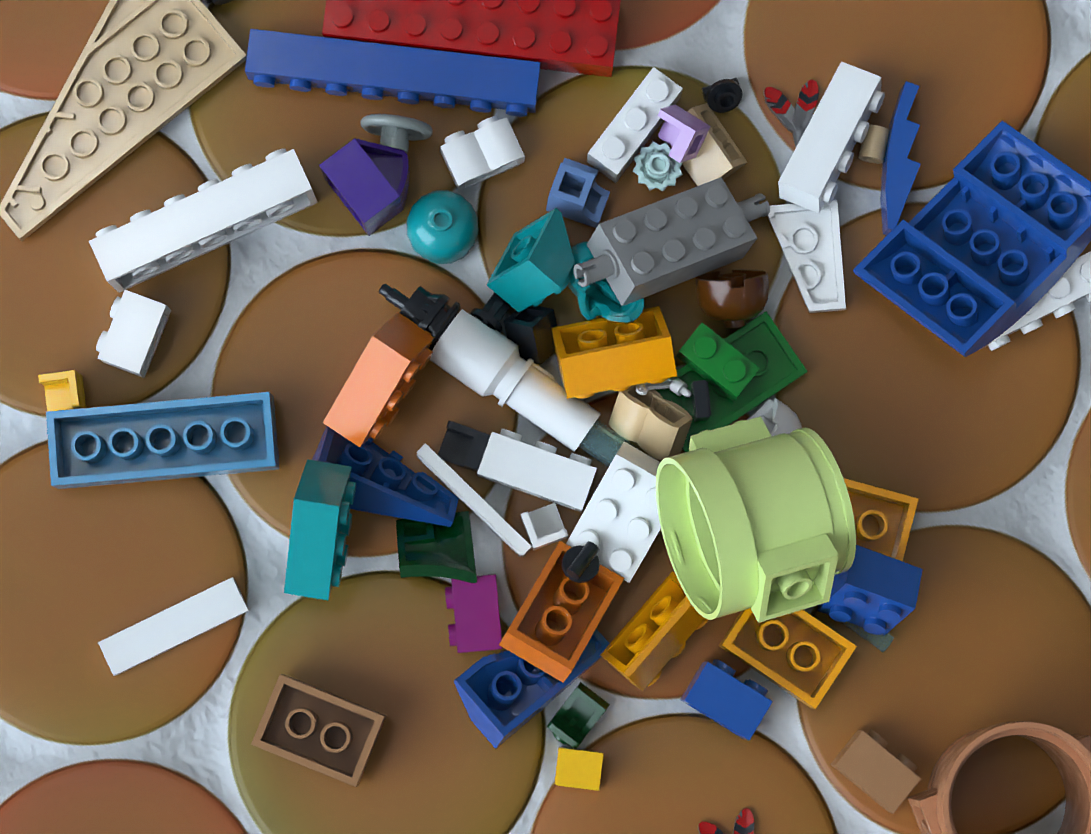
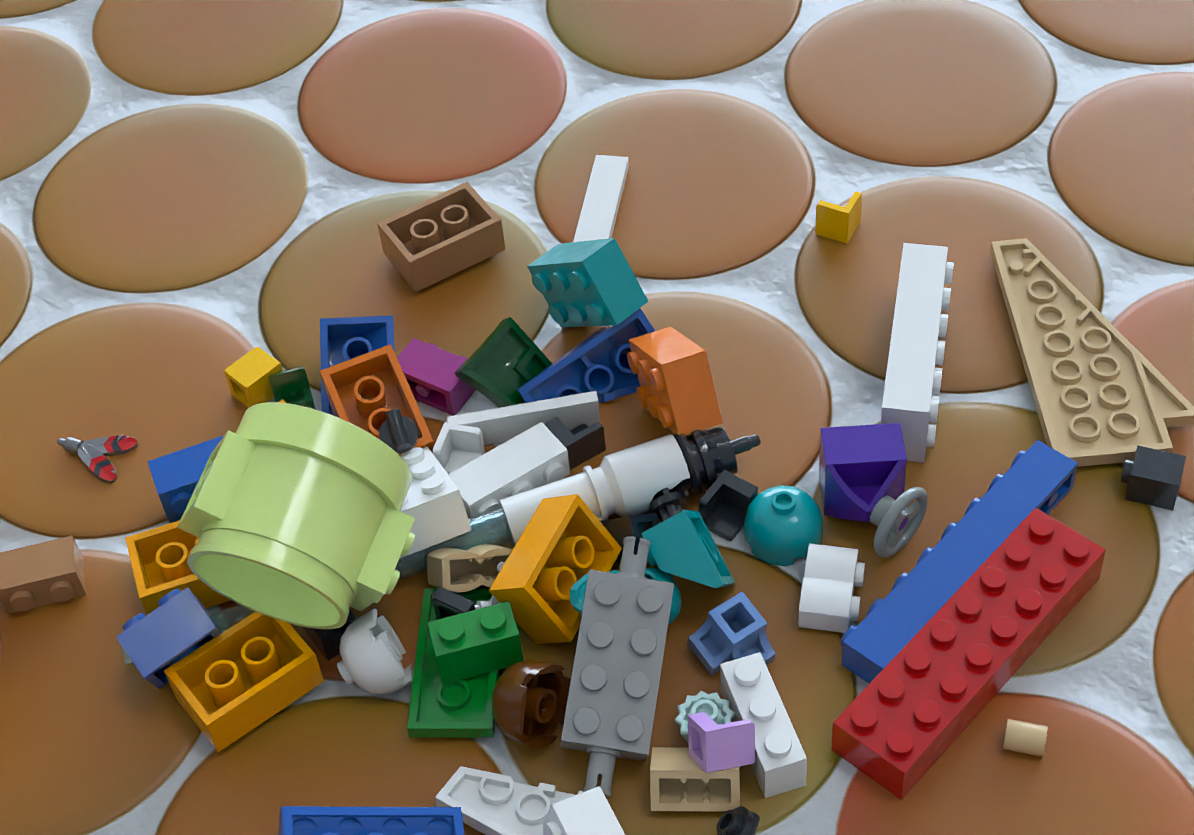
camera: 135 degrees right, 35 degrees down
dark azure brick [46,392,280,489] -> none
white brick [96,290,171,378] -> none
none -> black panel [699,470,758,541]

